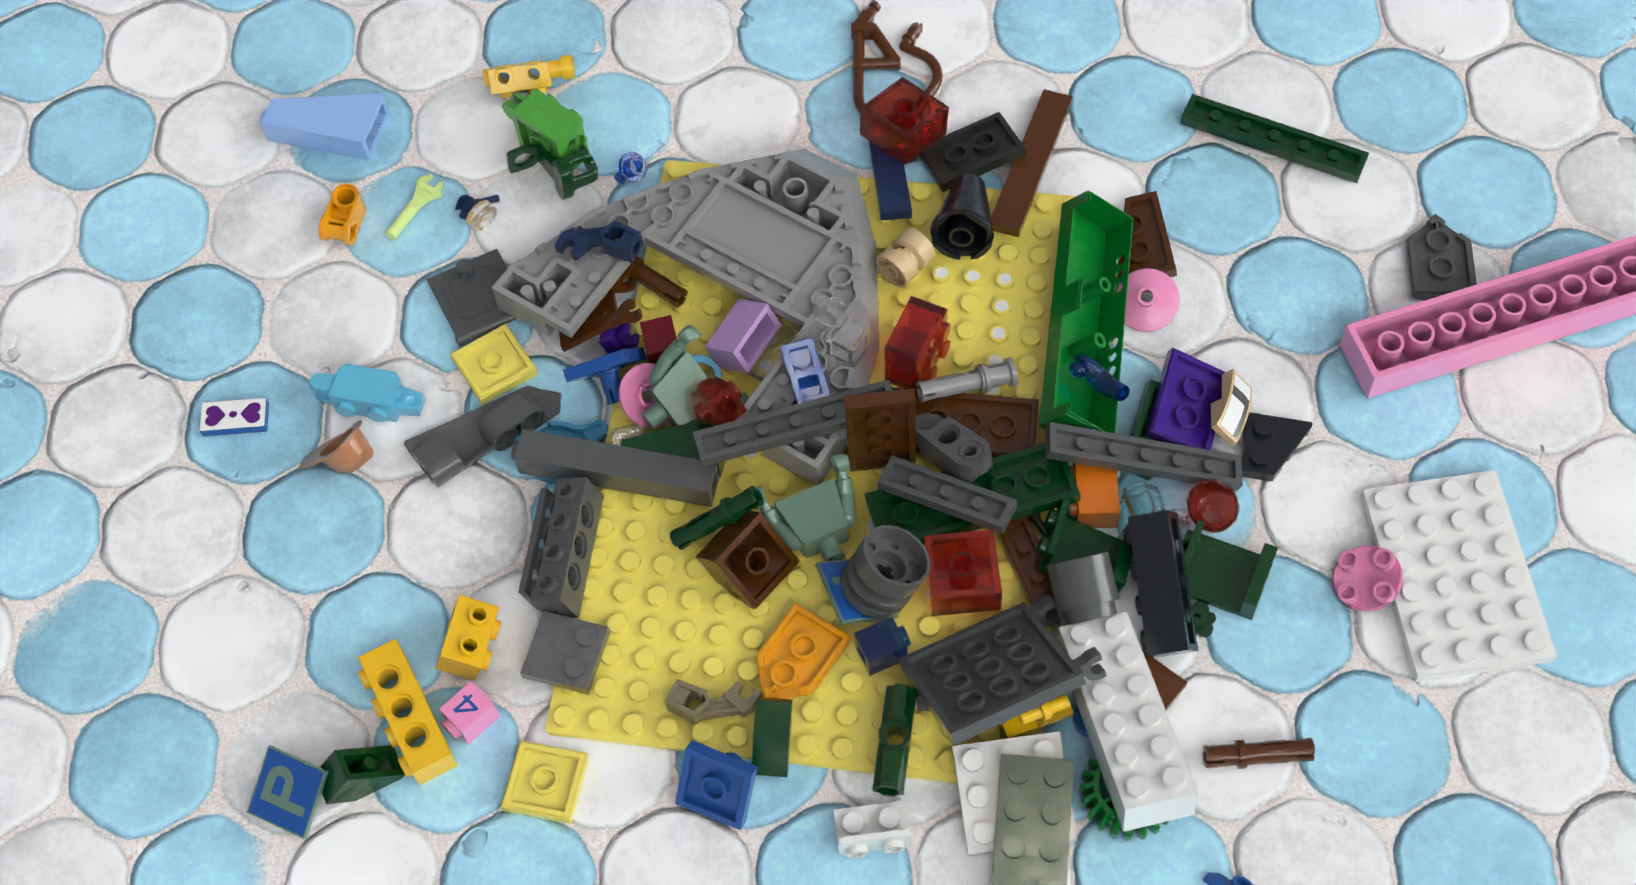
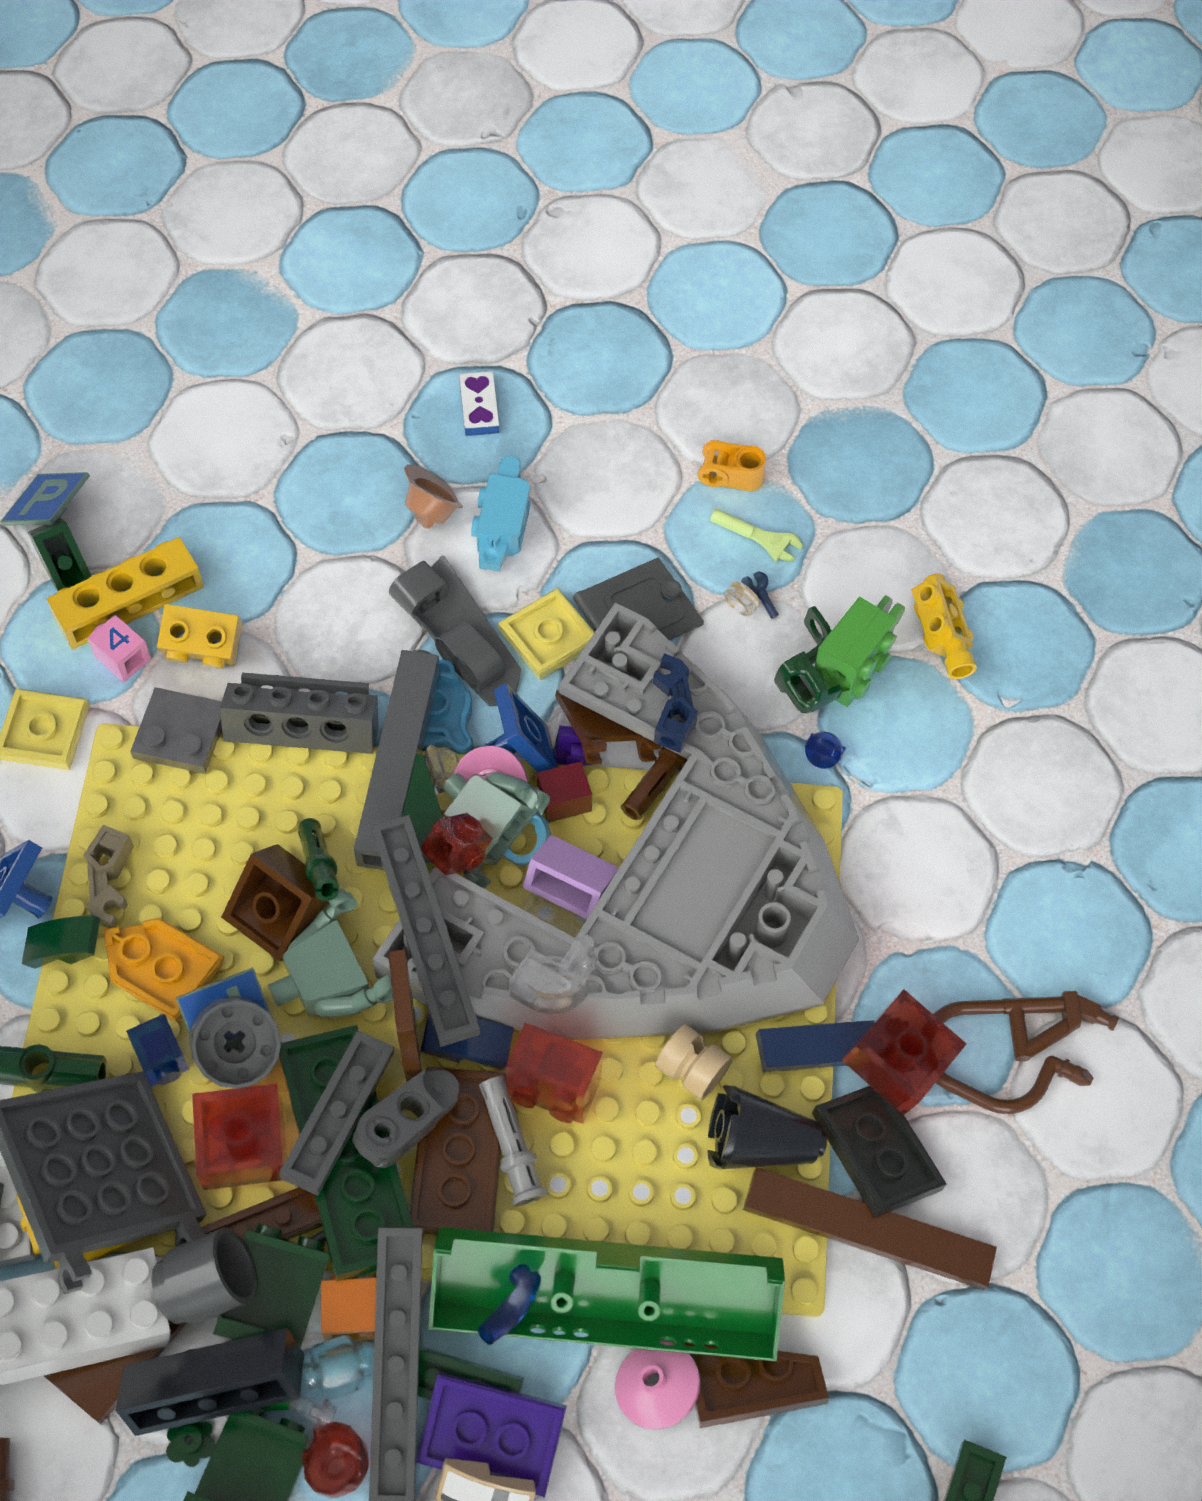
camera: 80 degrees right, 0 degrees up
light blue slope [260,93,390,160] -> none
slope [780,338,830,404] -> none

